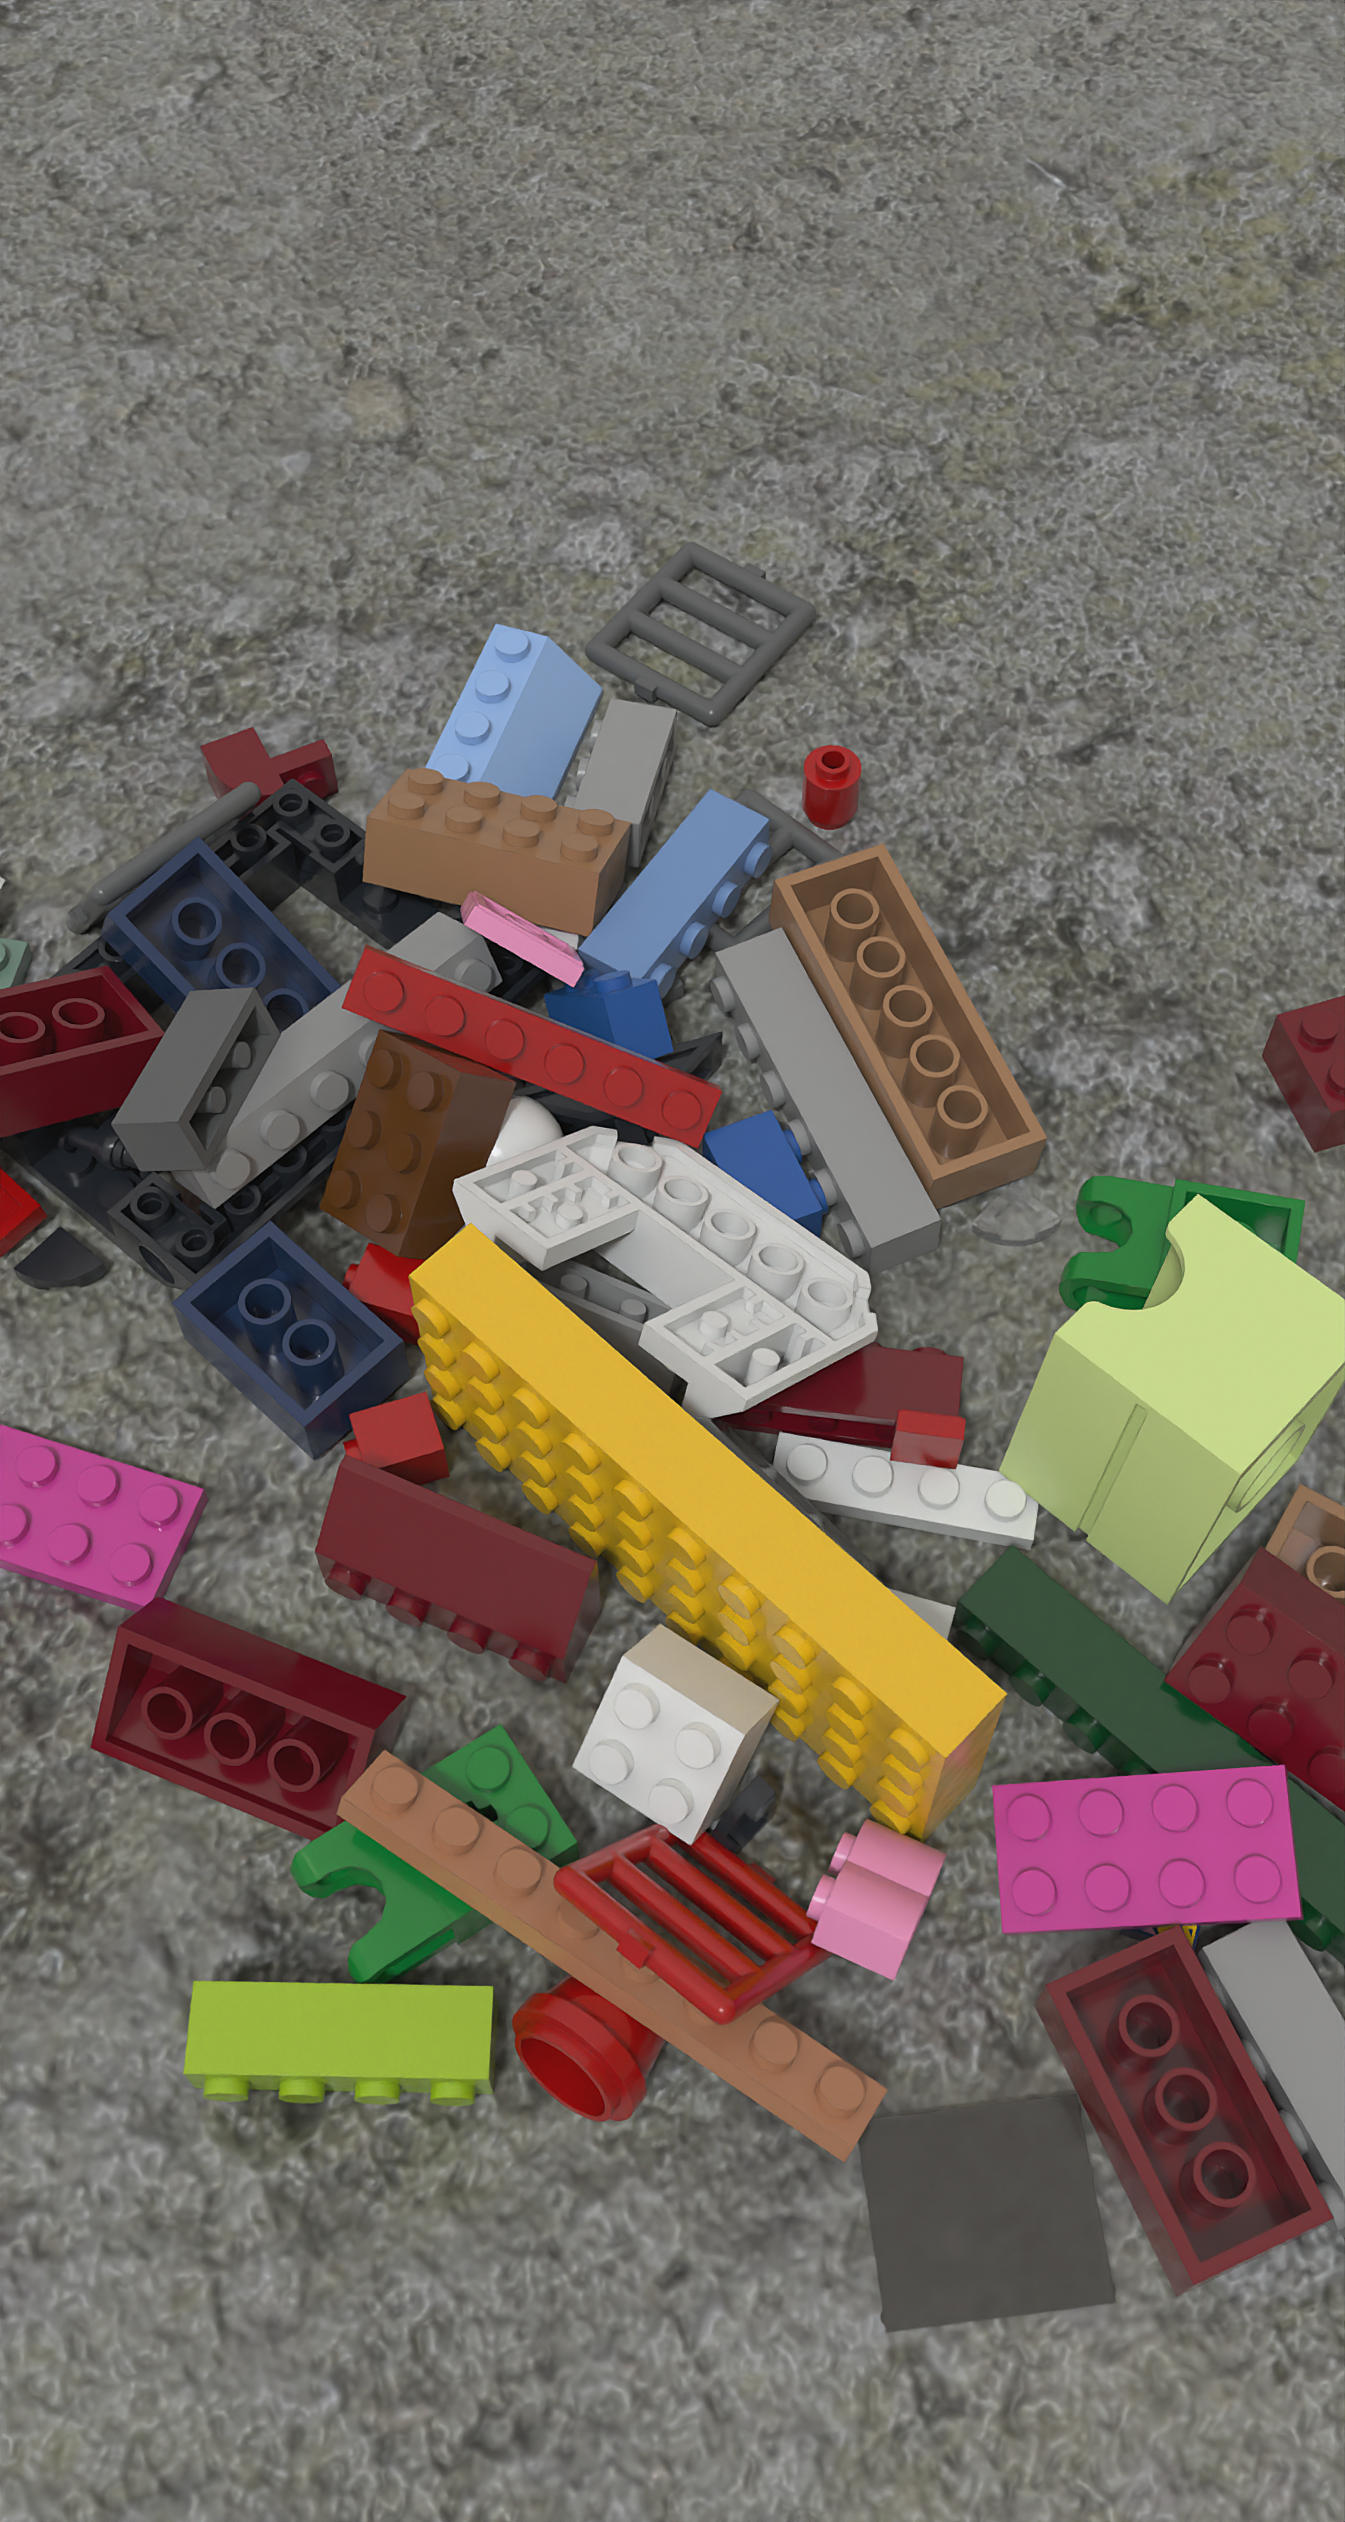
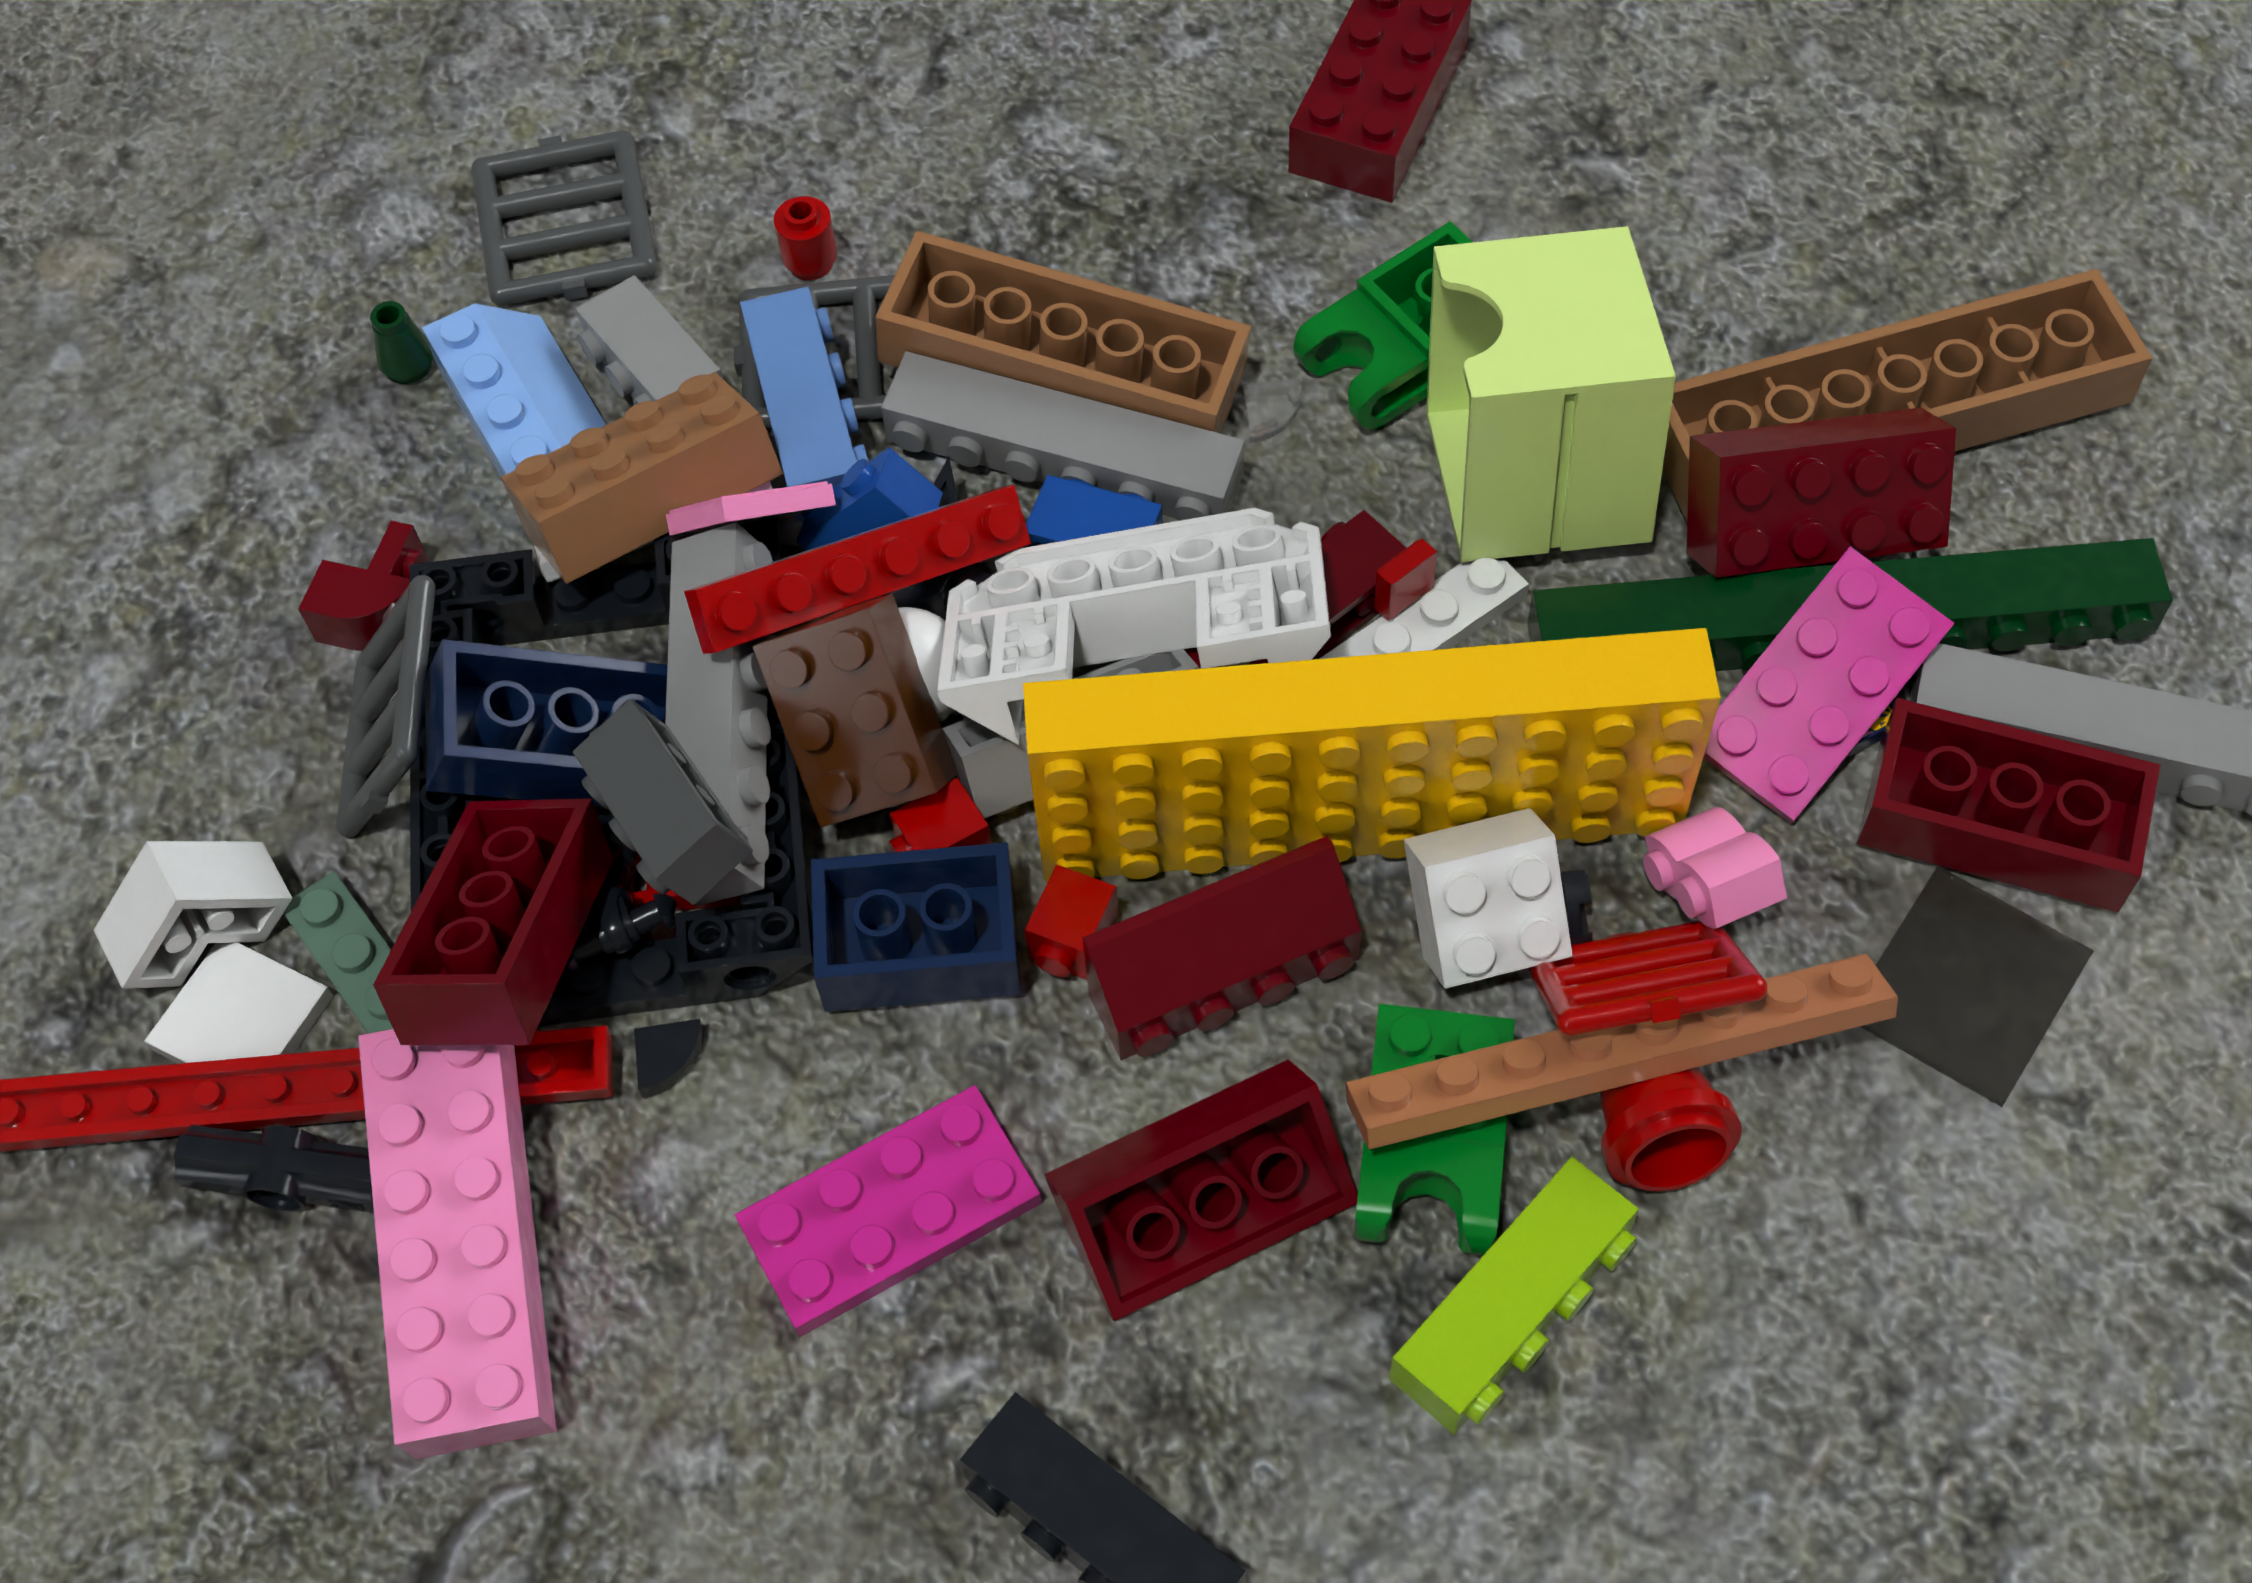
camera: 45 degrees left, 0 degrees up
none -> dark green cone [370,301,433,384]

